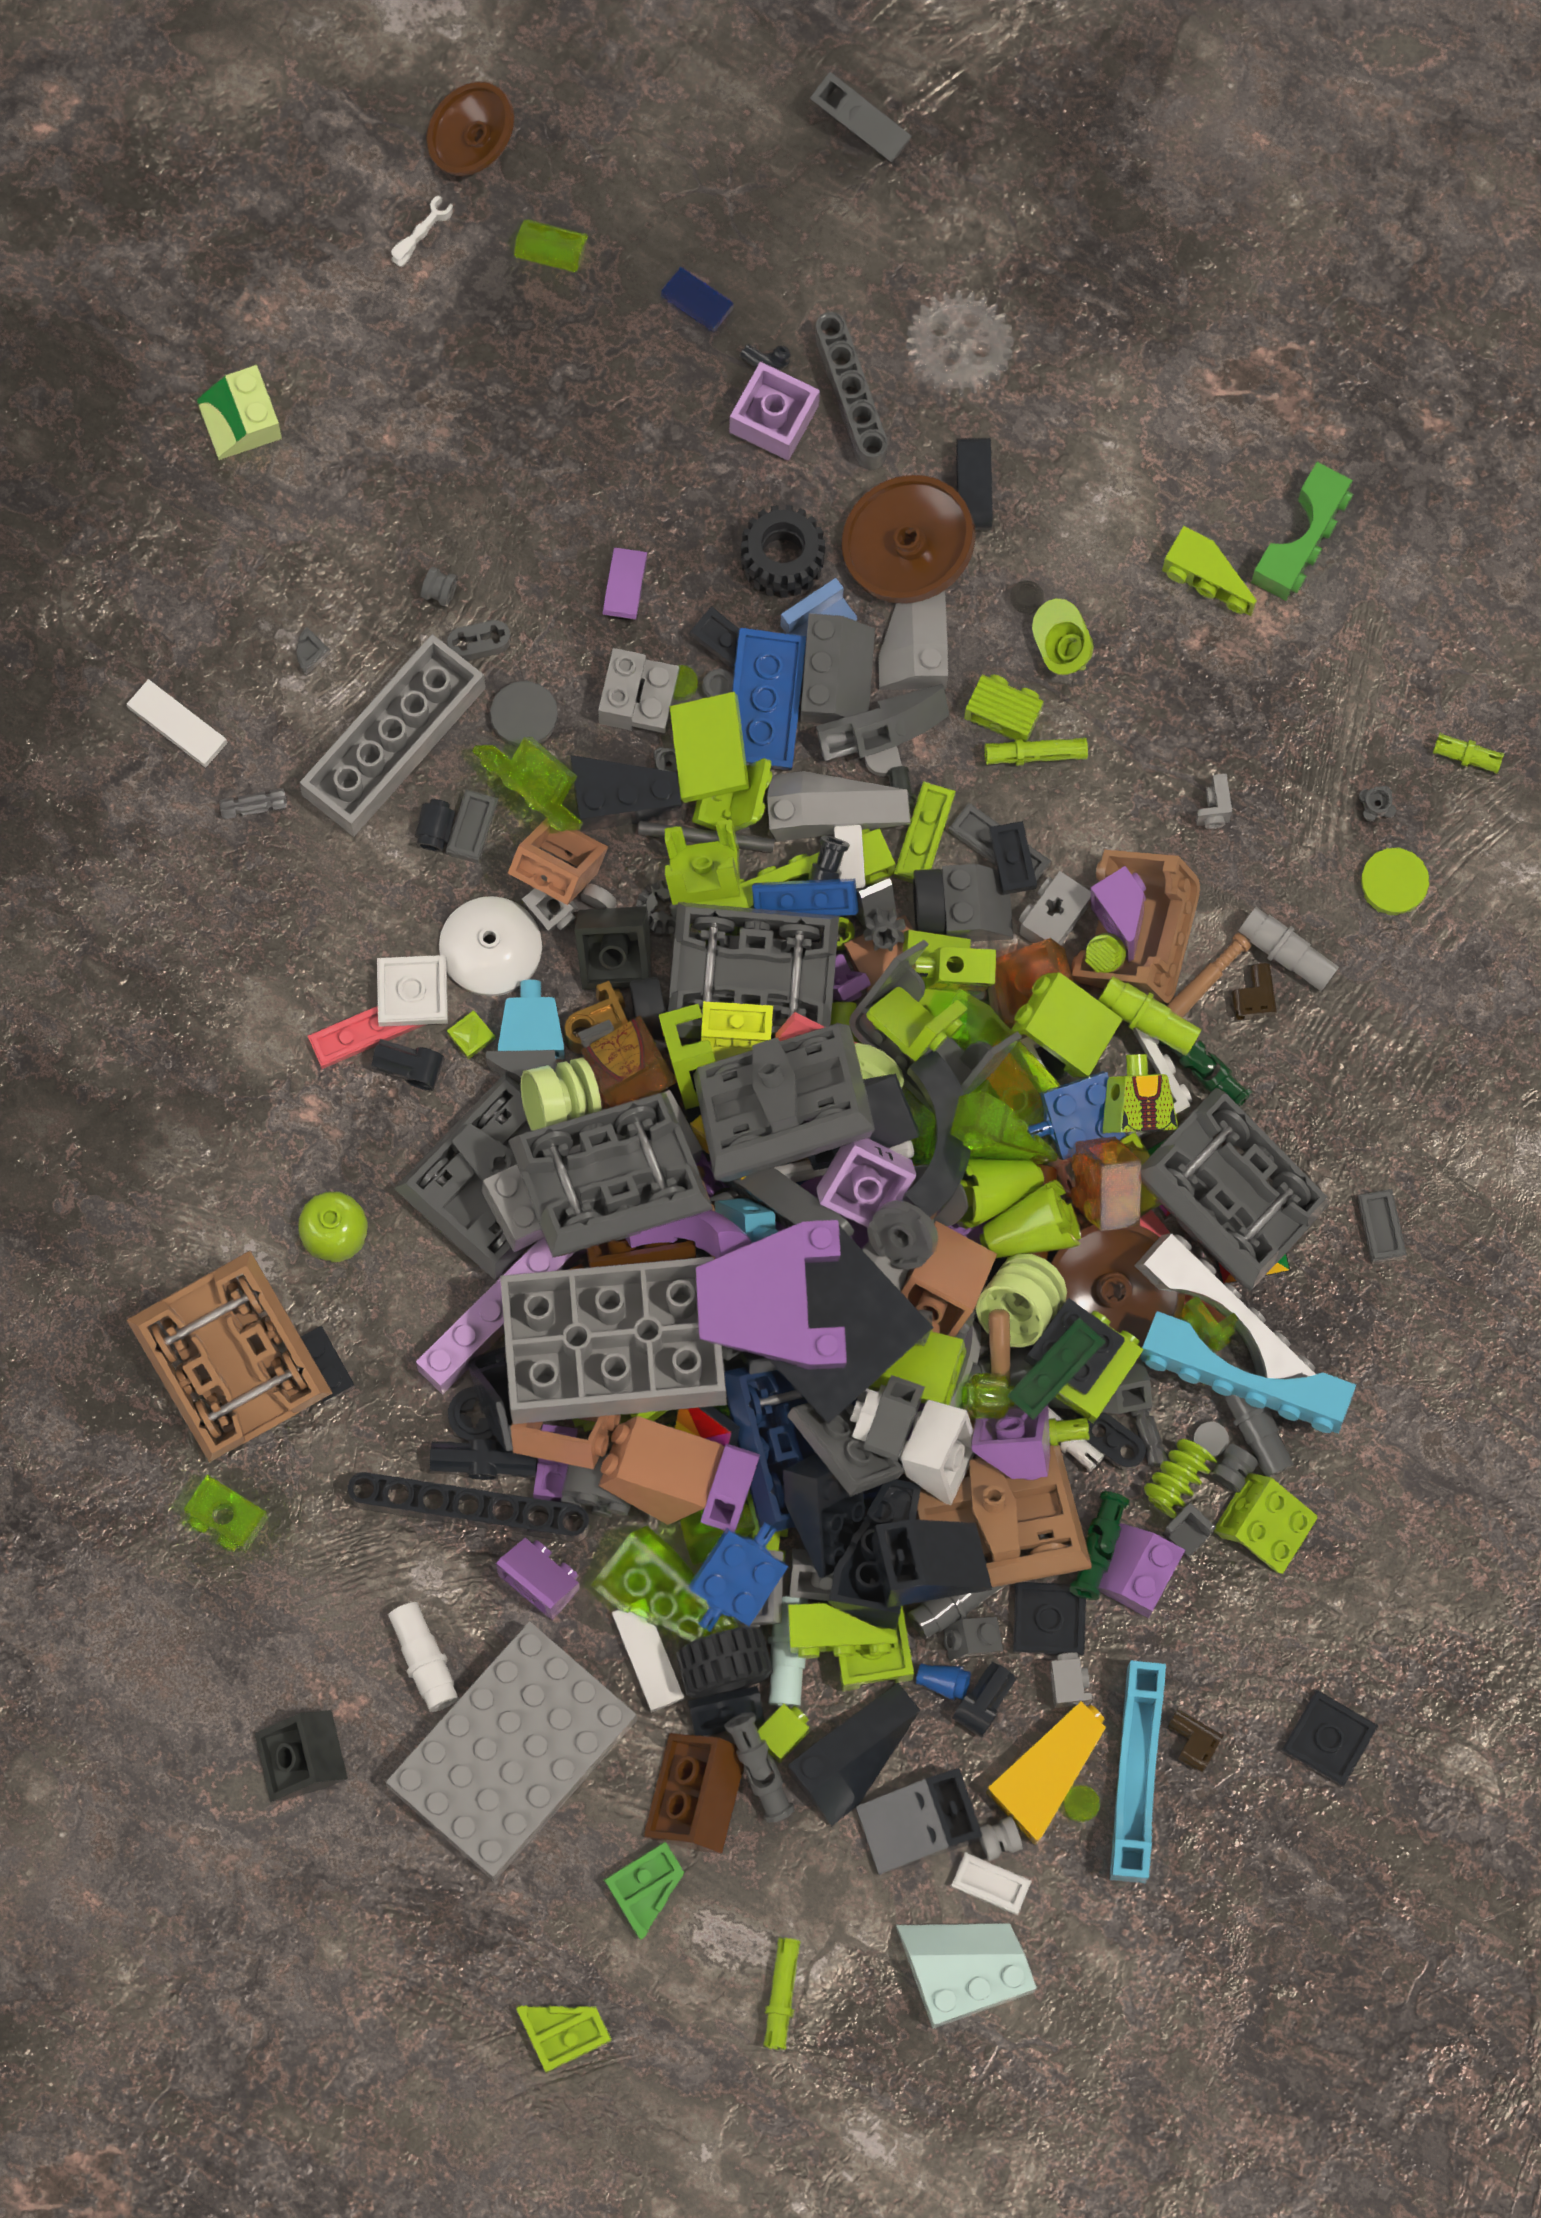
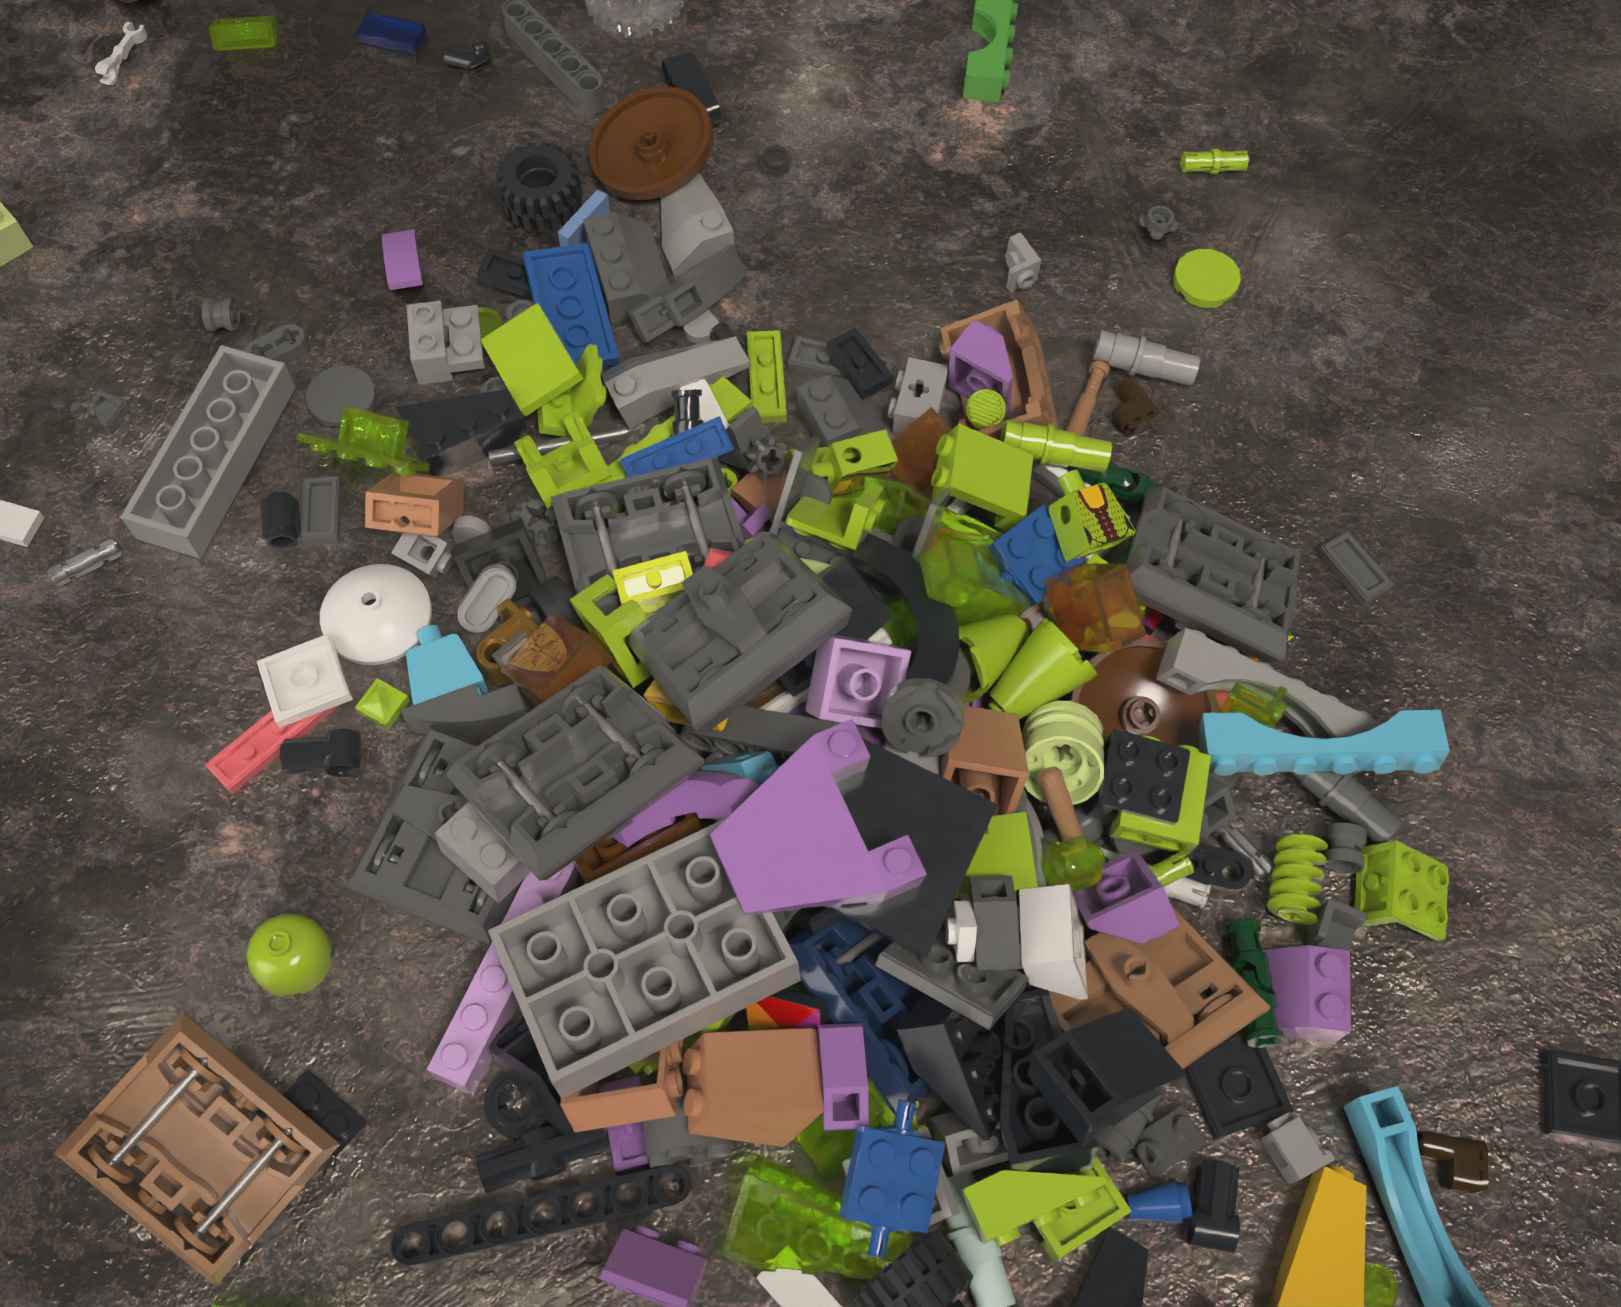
camera: 20 degrees left, 10 degrees down
yellowish green wheel [520,1058,602,1131] -> none
lavender brick [729,362,820,461] -> none
black tyre [913,869,945,934] -> none
lime brick [964,674,1044,741] -> none
lime pin [984,737,1088,766] -> none
dark green tile [1007,1318,1106,1420] -> none
lime piece [1032,598,1094,675] -> none
lime slope [1162,526,1257,616] -> none
light grey tile [1193,1422,1229,1458] -> none
none -> light grey tile [458,564,516,633]

